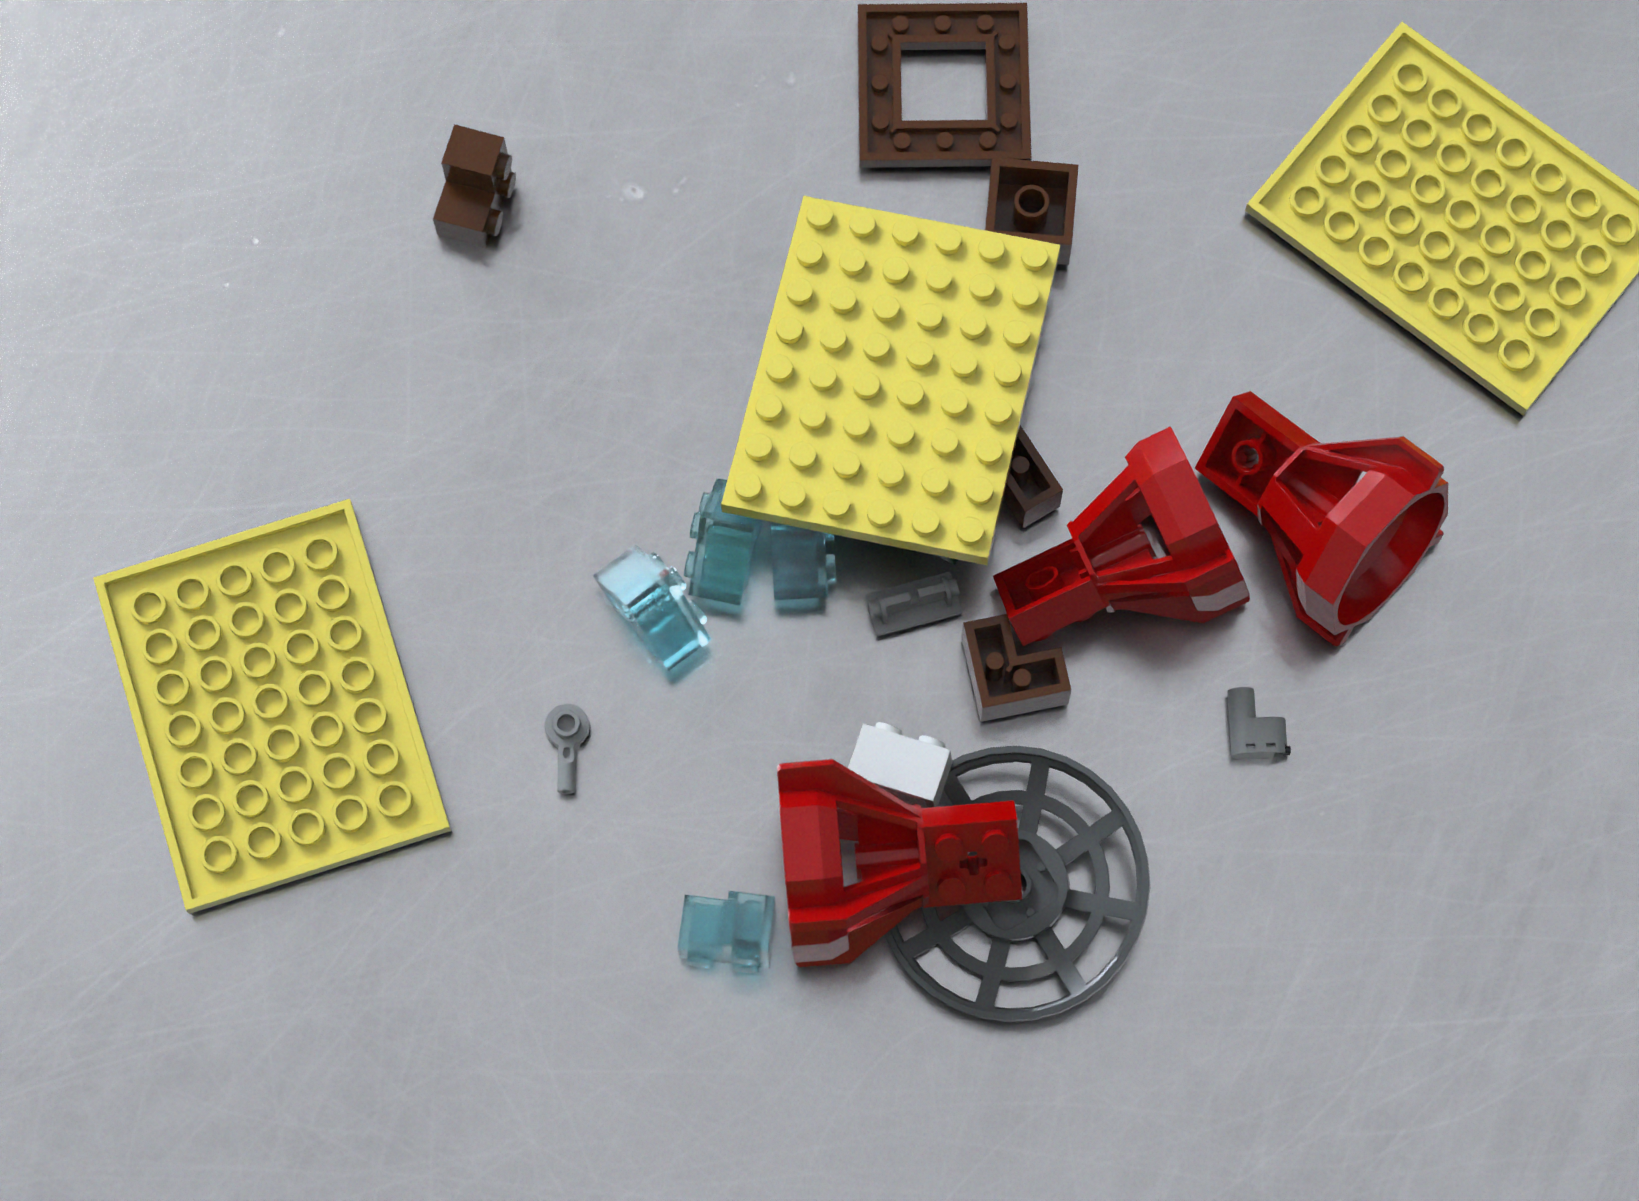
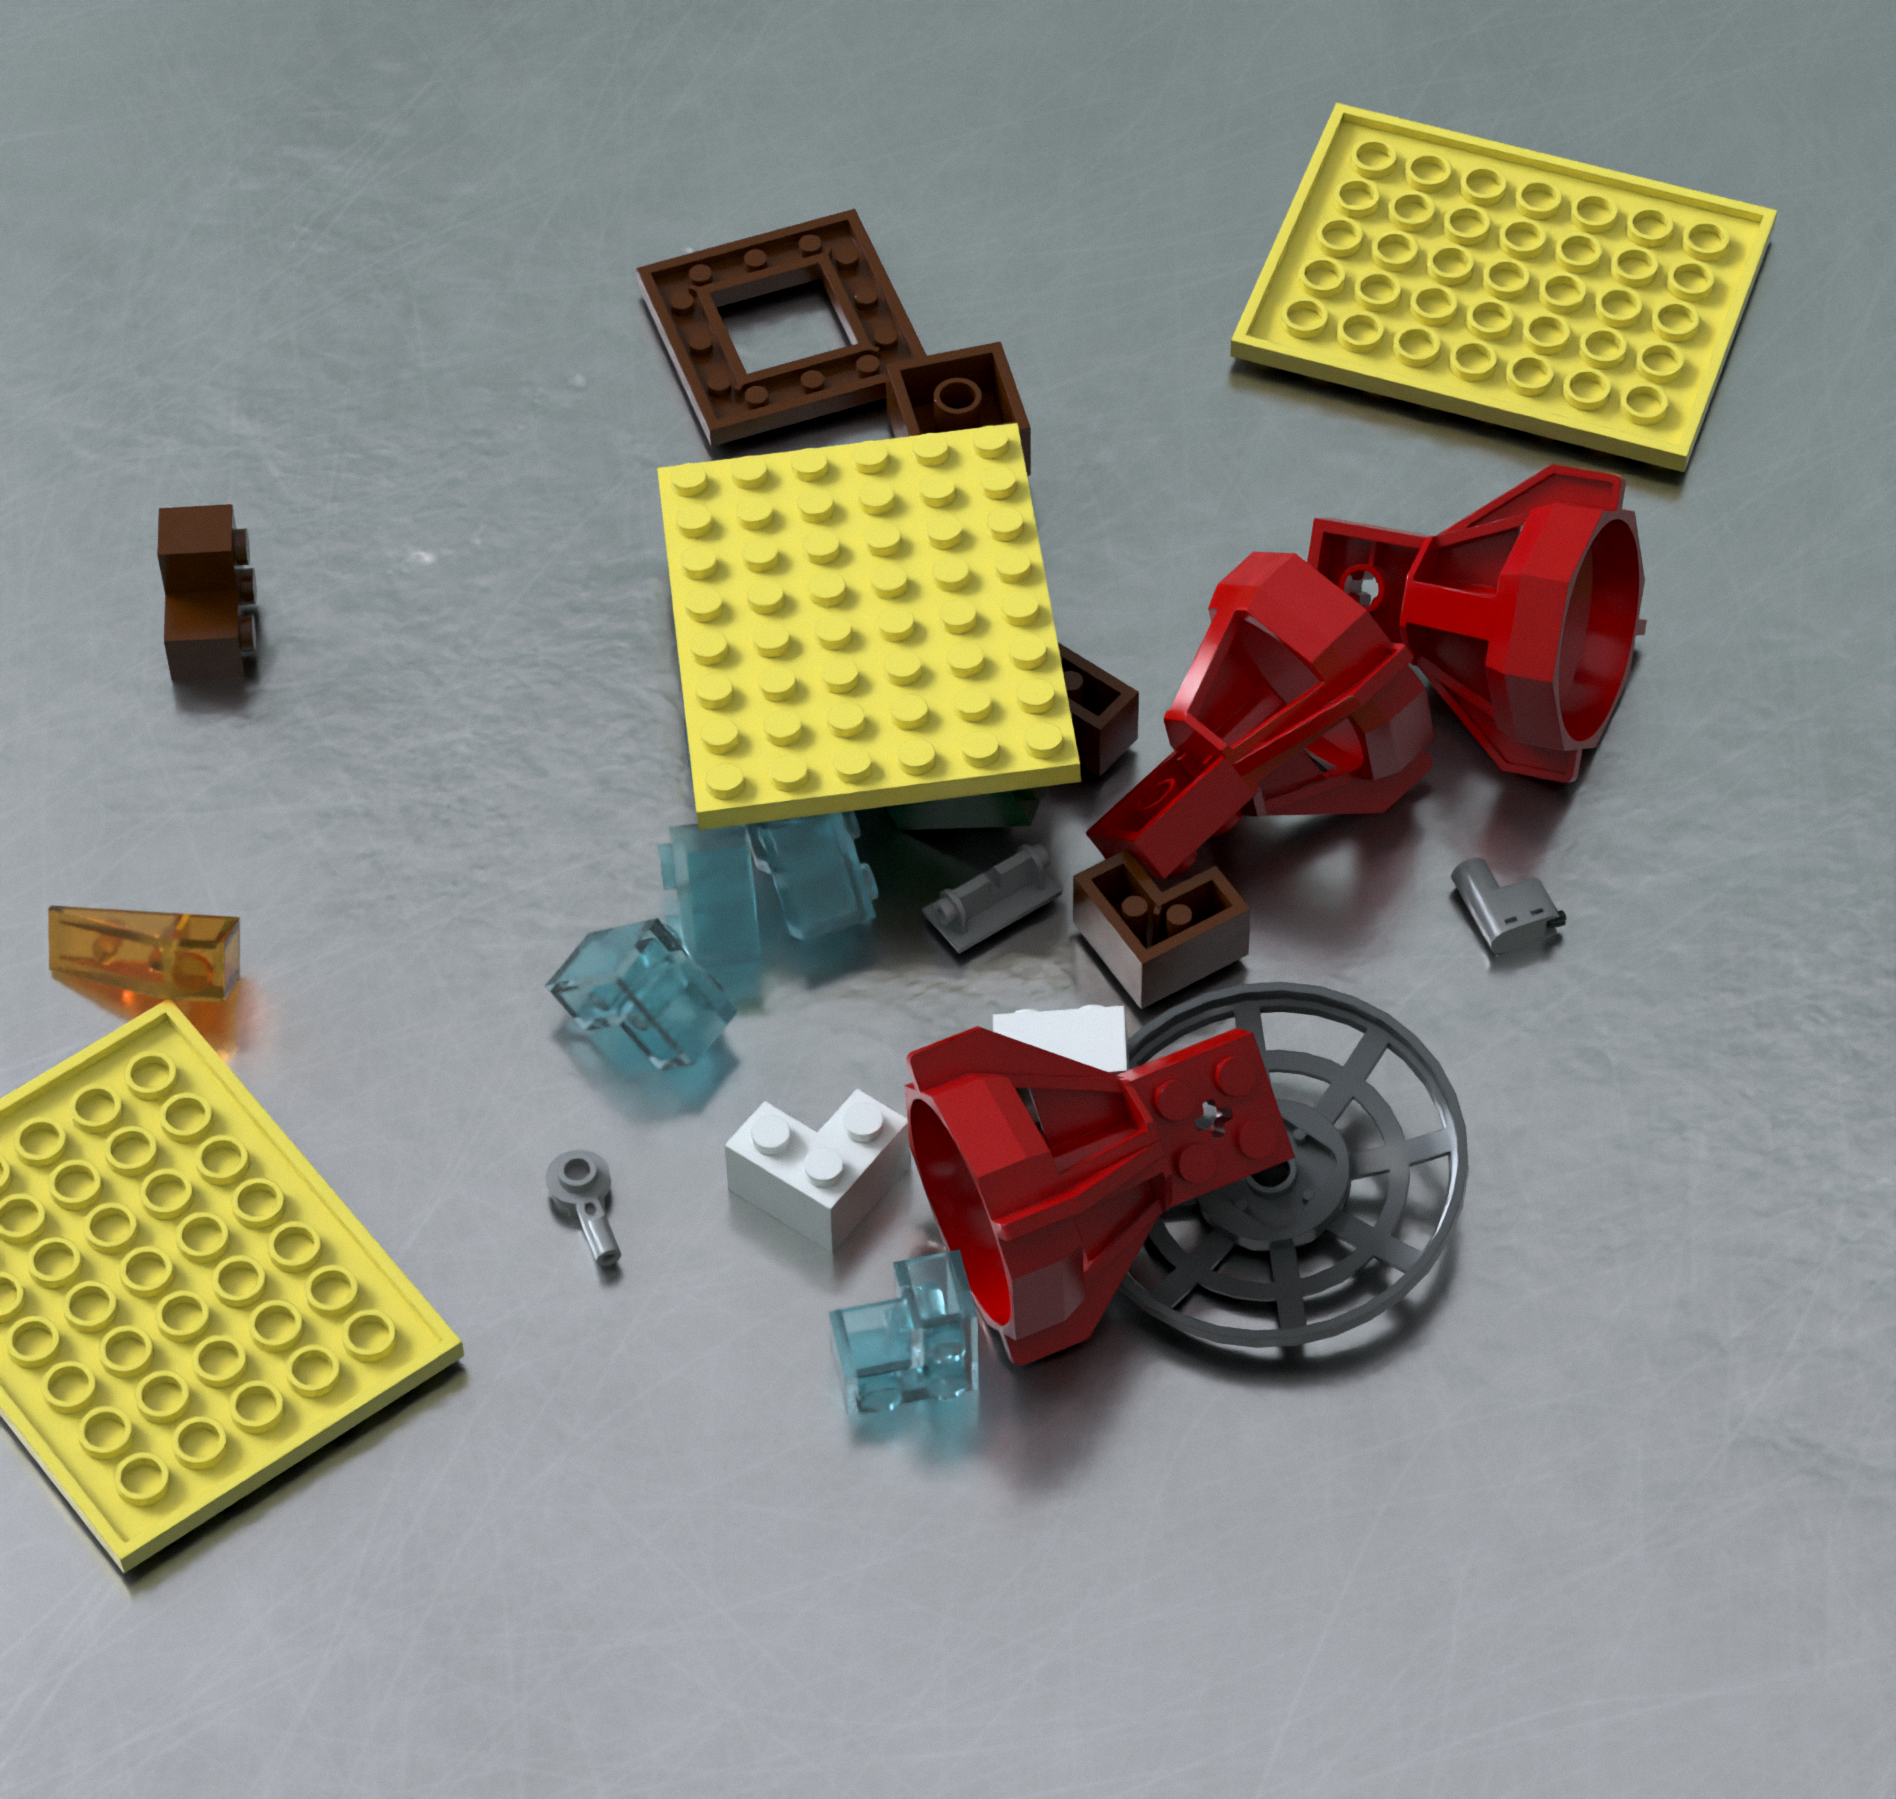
camera: 20 degrees left, 20 degrees down
none -> clear orange slope [48,905,240,1003]
none -> white brick [724,1089,911,1253]

